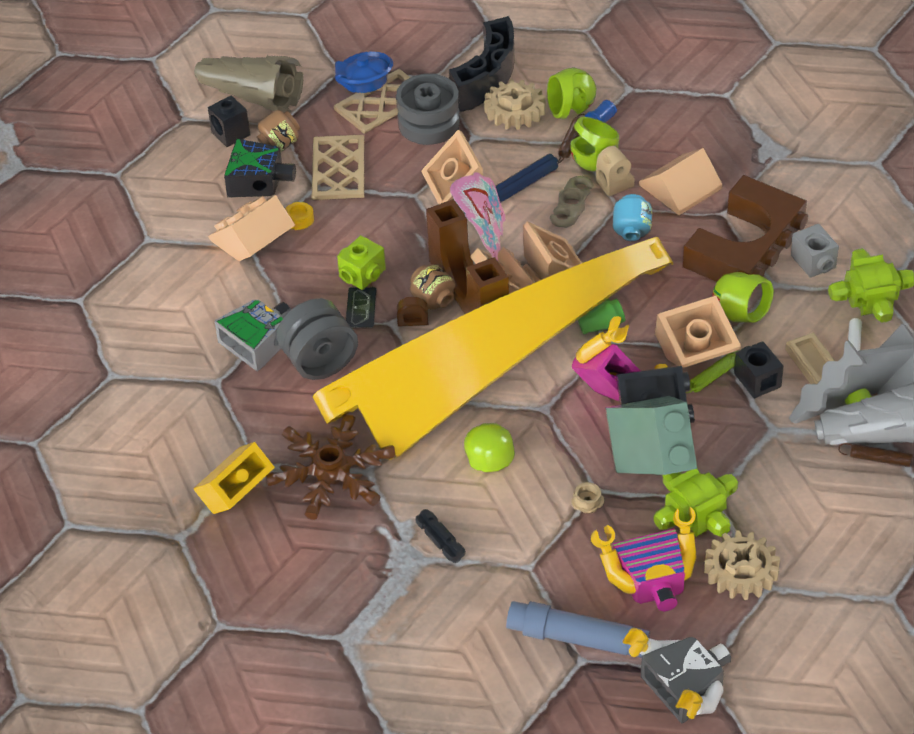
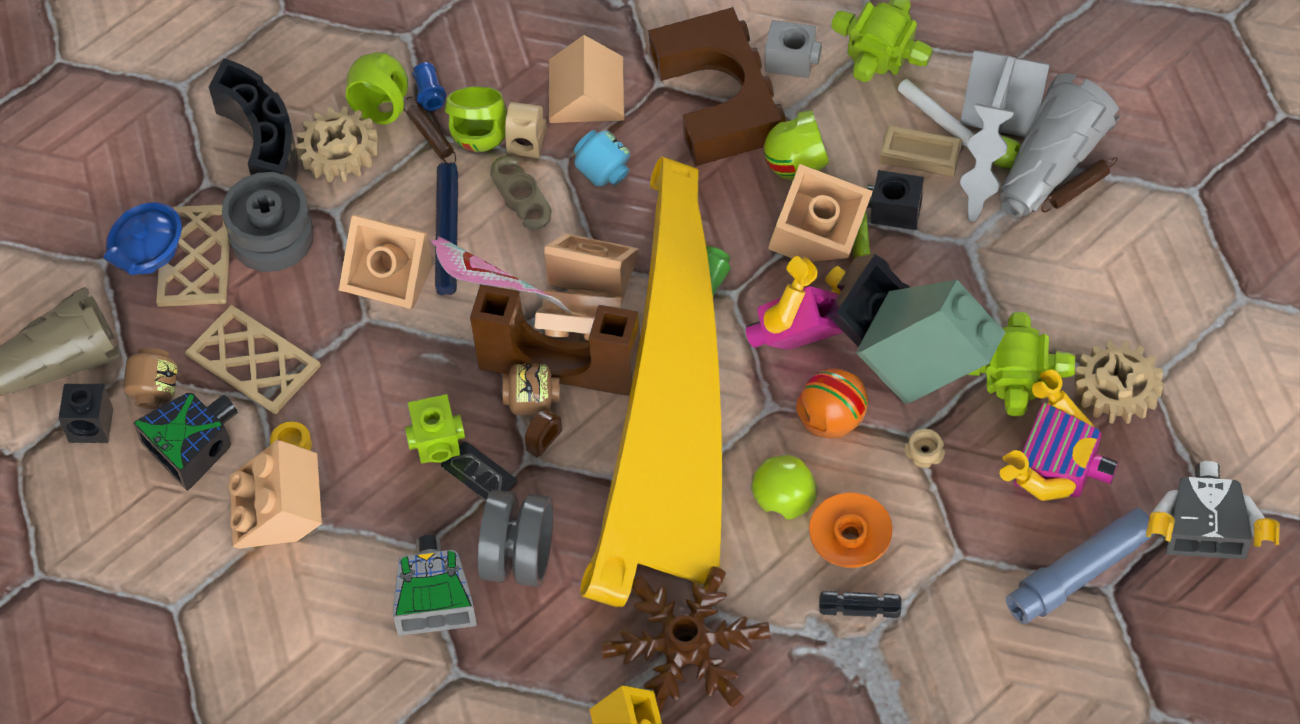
camera: 50 degrees left, 10 degrees up
none -> orange helmet [796,368,868,439]
none -> orange dish [809,492,893,568]

